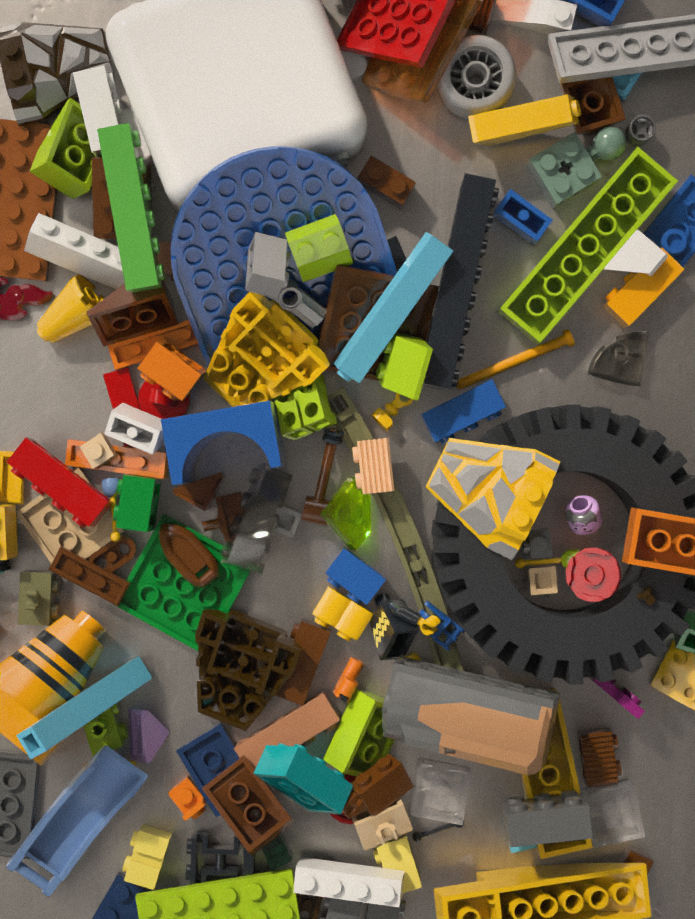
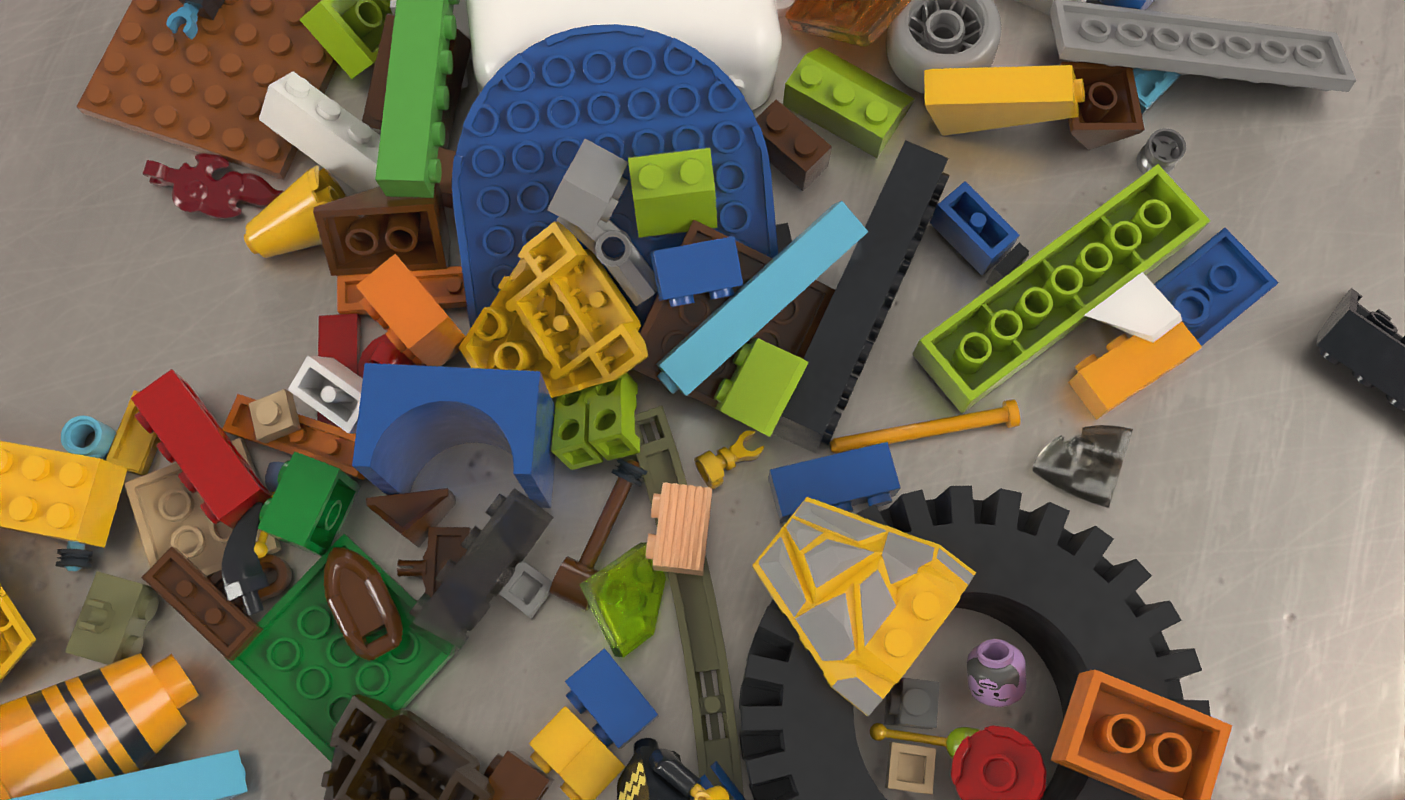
camera: 10 degrees right, 15 degrees down
sand green brick [526,126,626,209] -> none
none -> black bar [222,502,270,616]
none -> blue brick [650,236,744,307]
none -> lime slope [783,47,915,158]
none -> black tile [986,242,1029,287]

